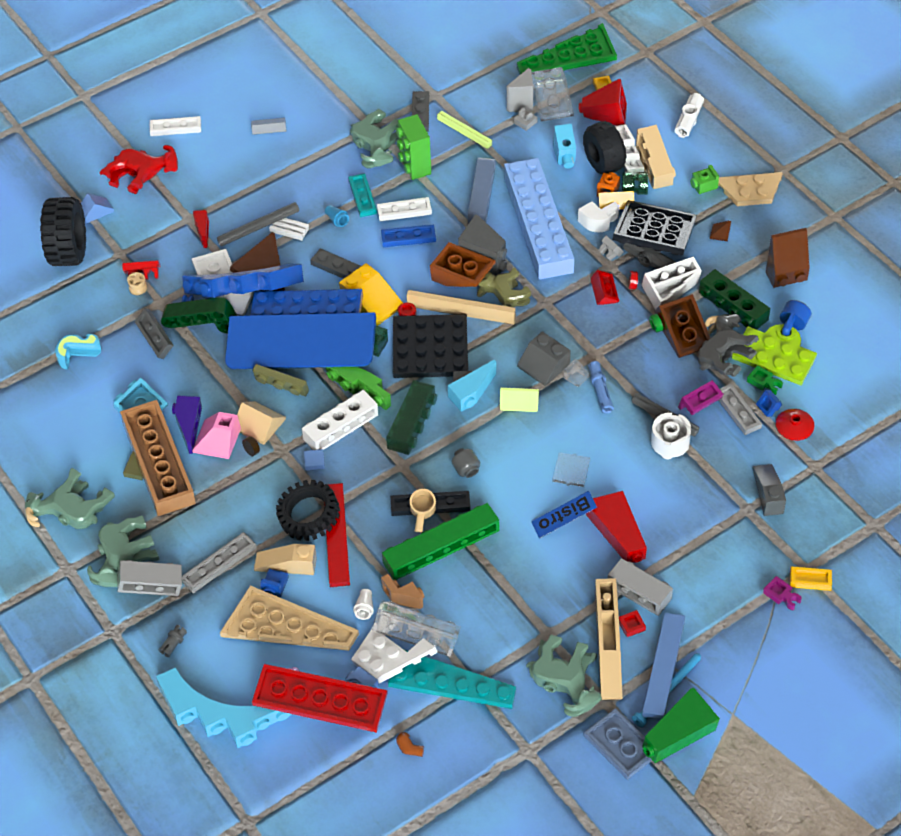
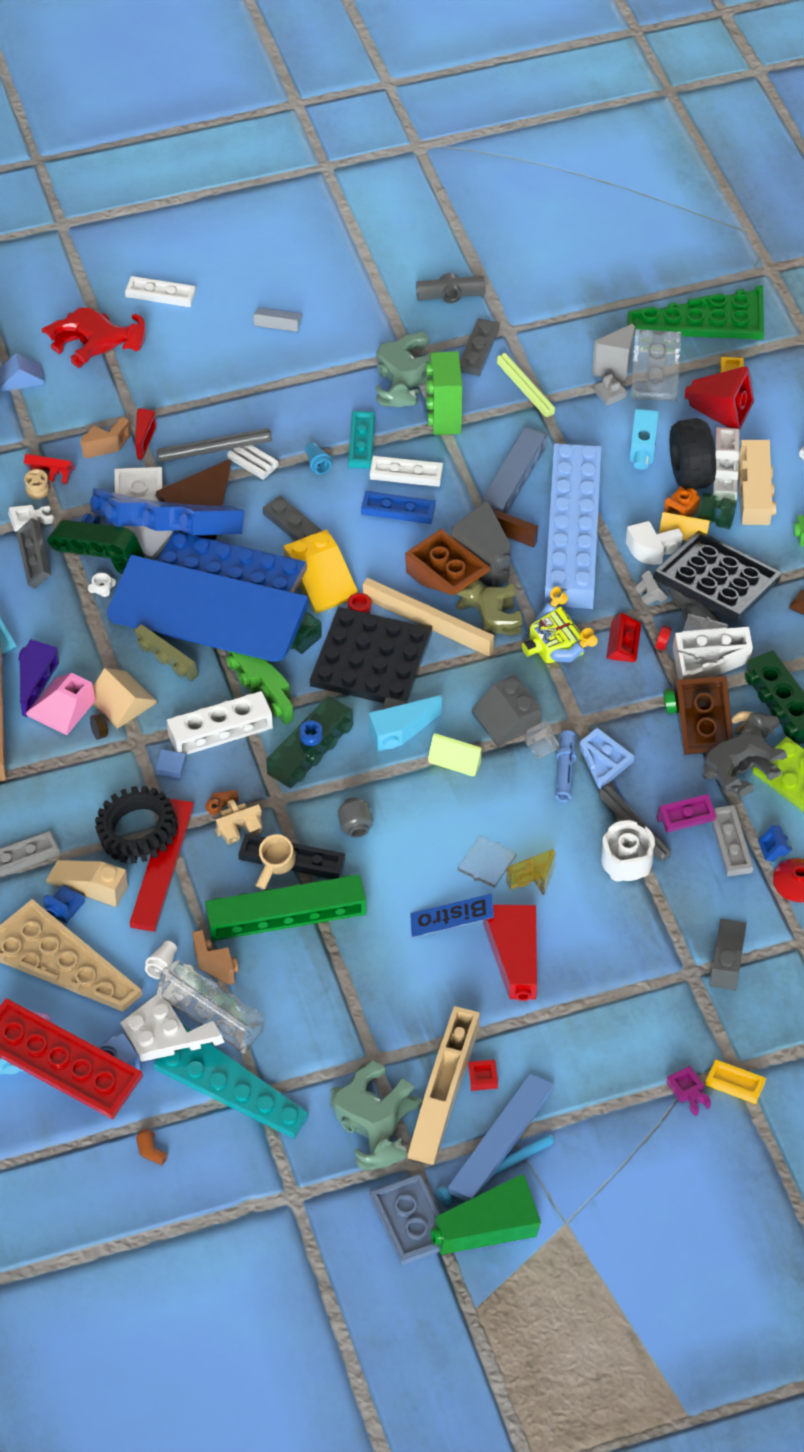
camera: 15 degrees right, 0 degrees up
light grey brick [607,558,673,616] -> none
green plate [747,365,783,395] -> none
none -> white plate [8,505,54,532]
none -> medium nougat slope [80,417,131,458]
none -> white plate [88,573,116,597]
none -> dark orange arm [205,789,239,815]
none -> tan hips [215,799,262,845]
none -> blue bush [300,720,323,746]
none -> dark grey piece [416,273,485,303]
none -> reddish brown tile [494,510,538,548]
none -> clear yellow slope [506,849,556,895]
none -> torso [522,587,598,664]
none -> light blue wing [580,728,634,790]
none -> clear piece [677,614,728,663]

